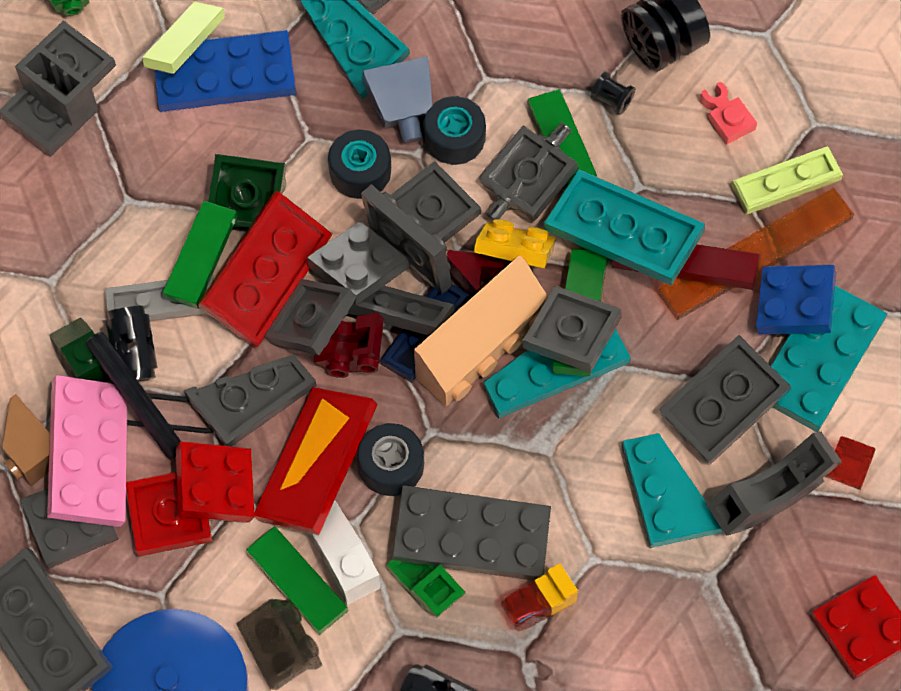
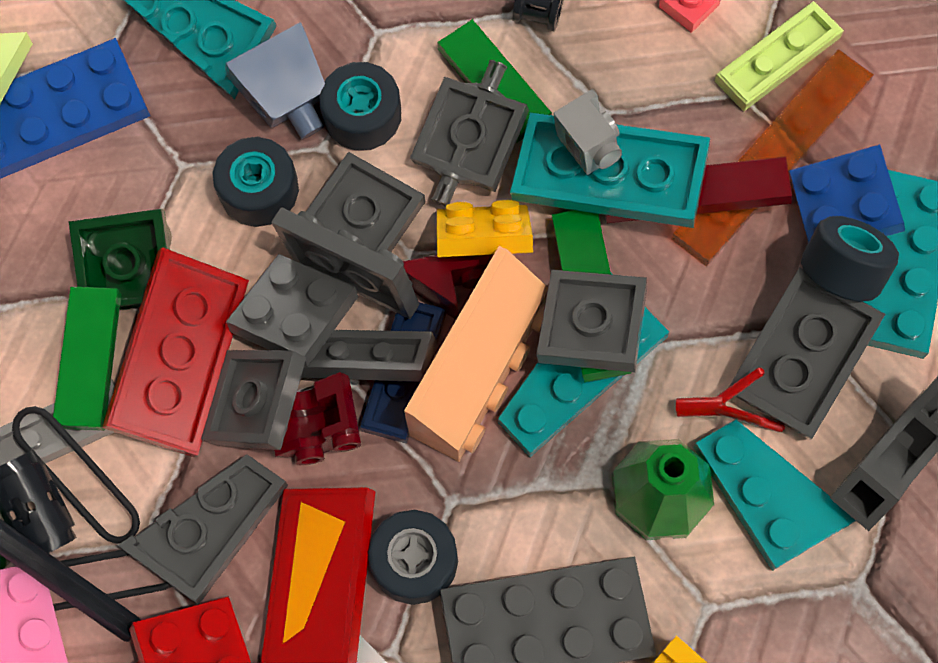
camera: 15 degrees left, 5 degrees up
none -> black piece [12,406,140,544]
none -> light grey brick [553,89,622,175]
none -> green cone [612,439,714,540]
none -> red plant [676,367,785,432]
none -> black wheel [801,216,899,302]

